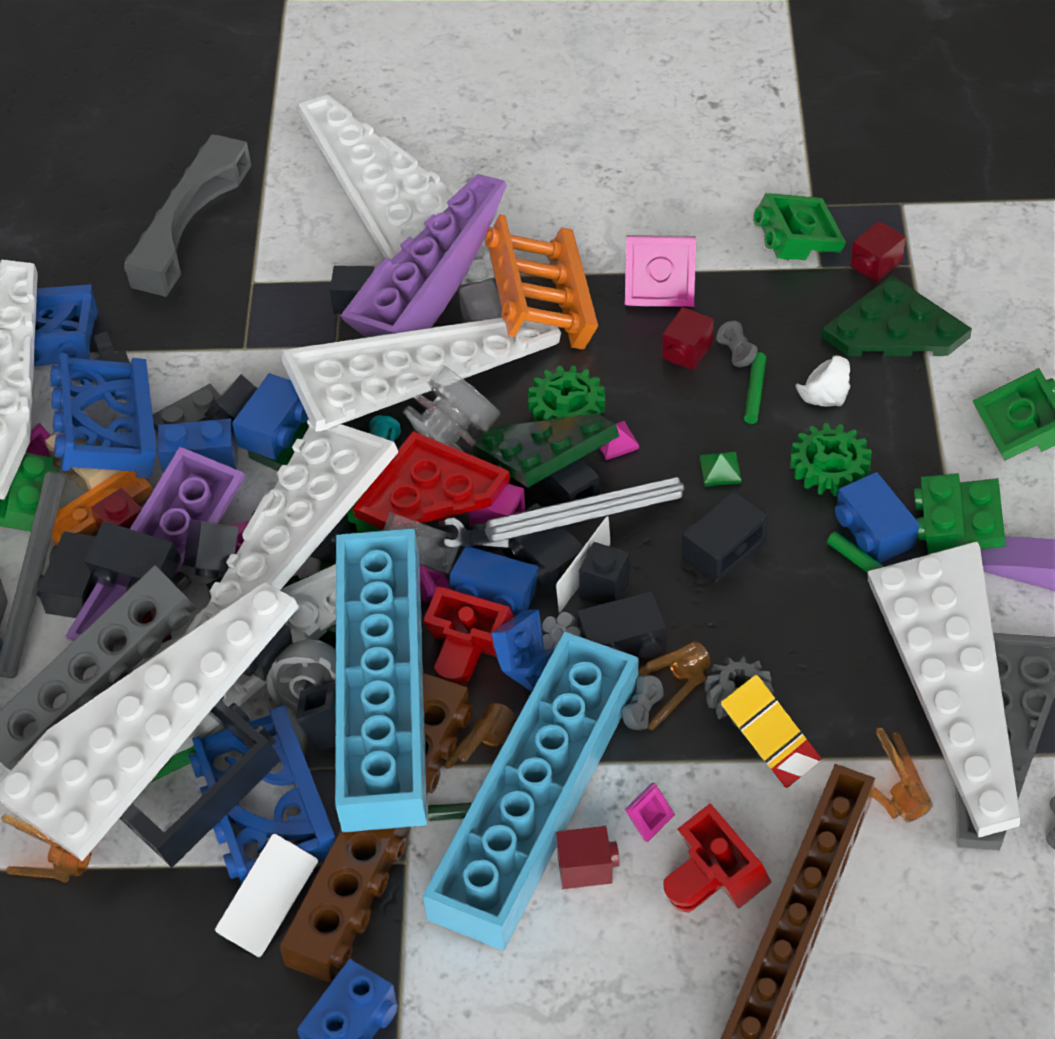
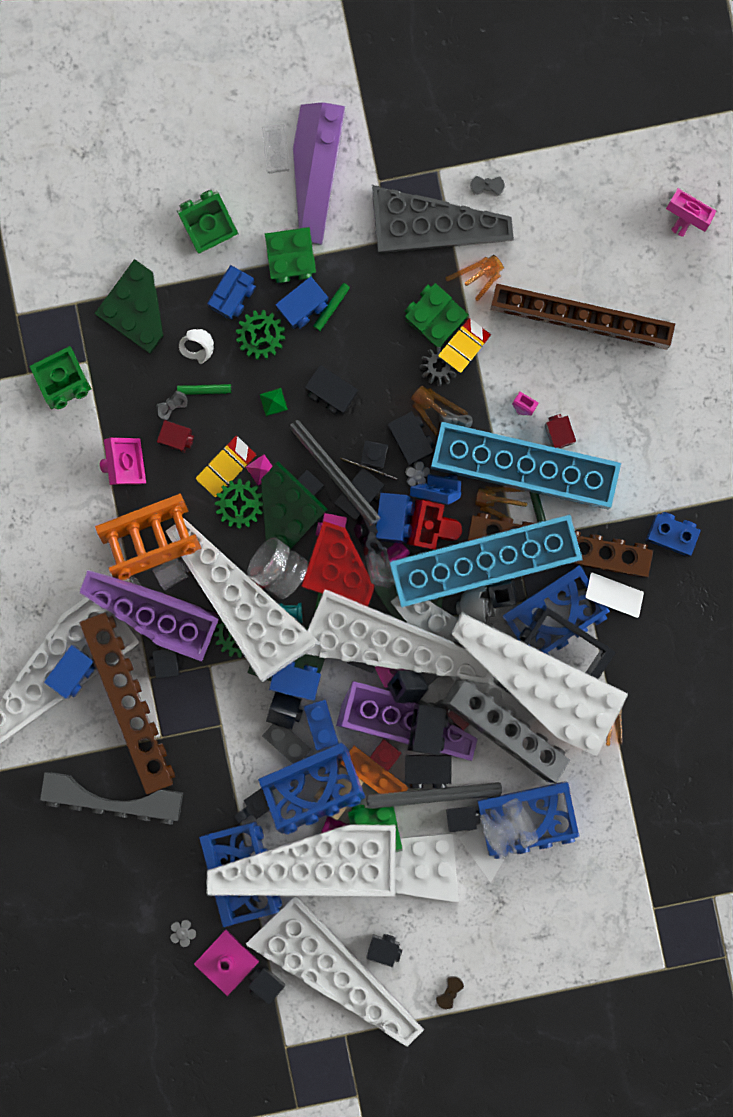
camera: 105 degrees left, 35 degrees up
red brick [663,803,772,913] -> none
dark red brick [850,221,906,282] -> none
white wing [868,542,1020,837] -> none
none -> blue brick [44,645,96,699]
none -> reddish brown brick [79,611,175,794]
none -> yellow sticker [196,436,256,497]
none -> blue brick [207,265,256,320]
none -> green plate [405,283,469,348]

